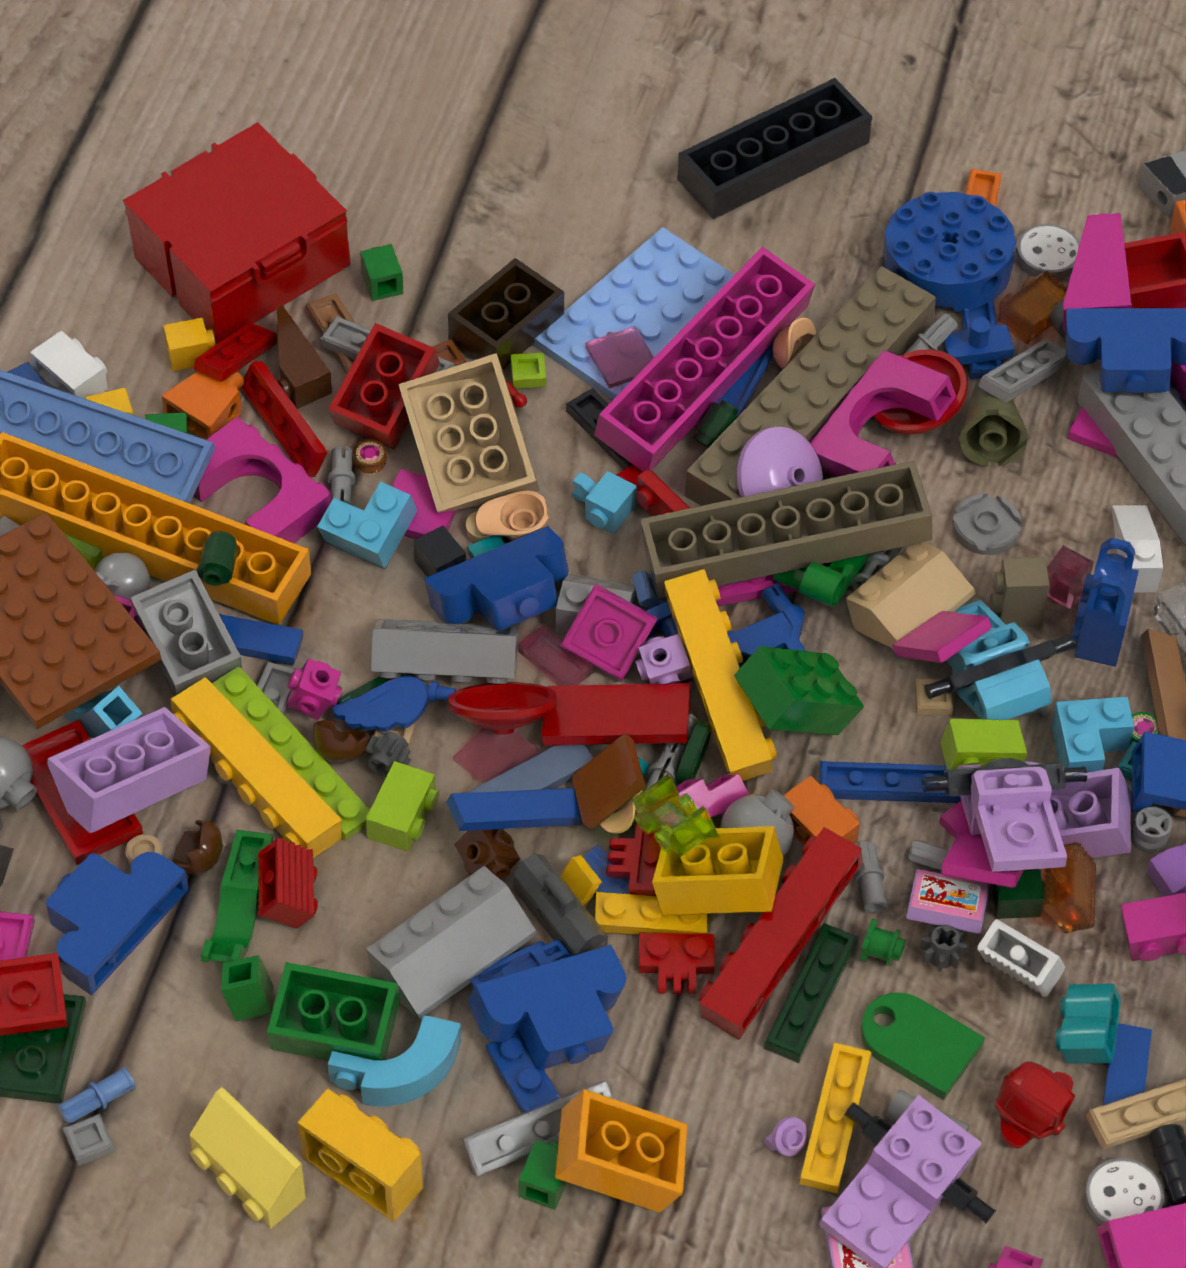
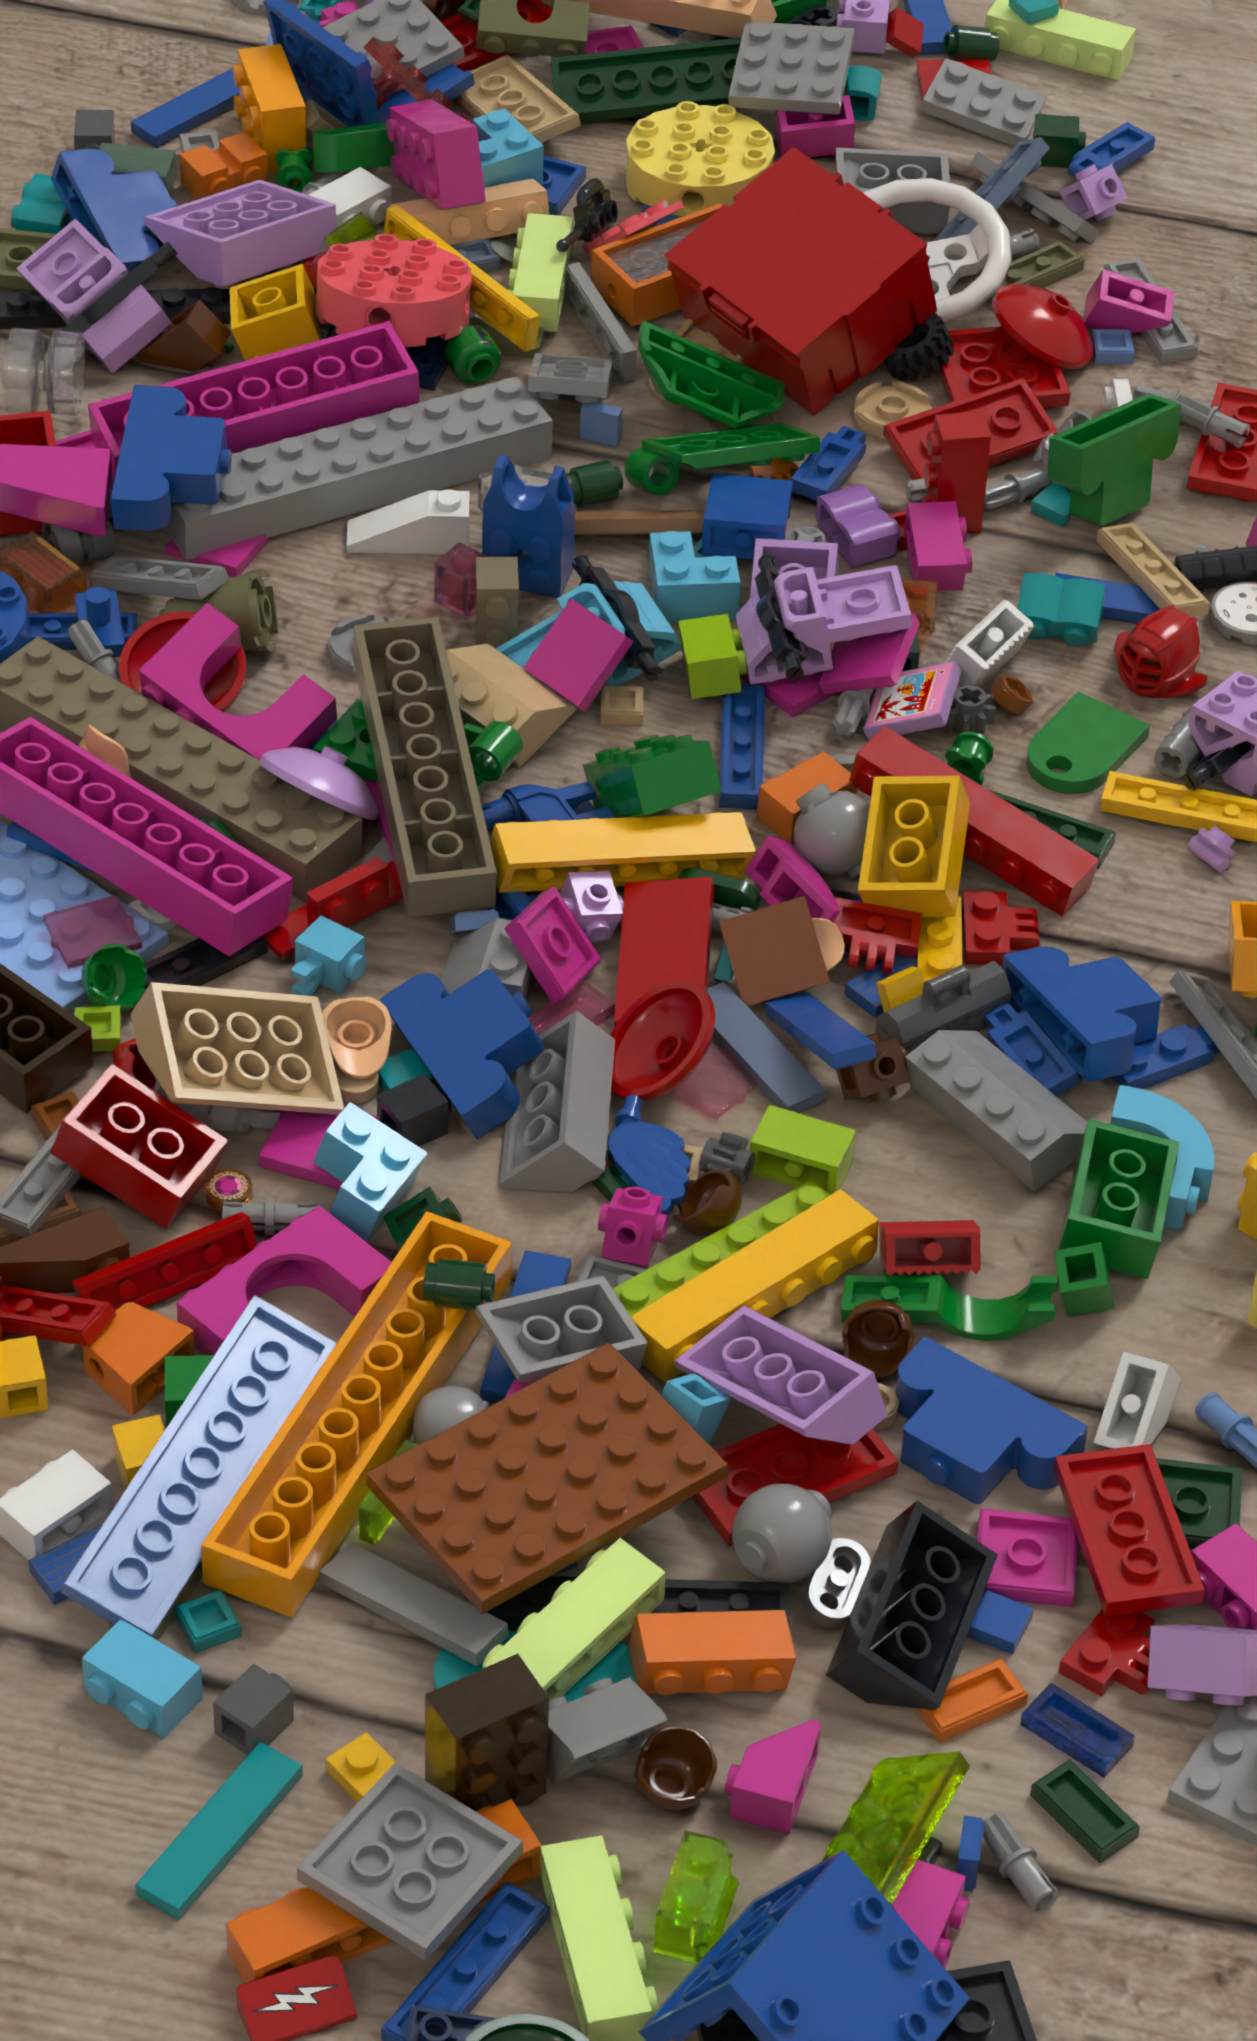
camera: 90 degrees left, 10 degrees down
clear neon green window [632,774,720,857] -> none
none -> green hair [81,943,147,1013]
none -> dark green bracket [383,1186,463,1249]
none -> dark orange tile [991,674,1033,715]
none -> white slope [1093,1351,1181,1449]

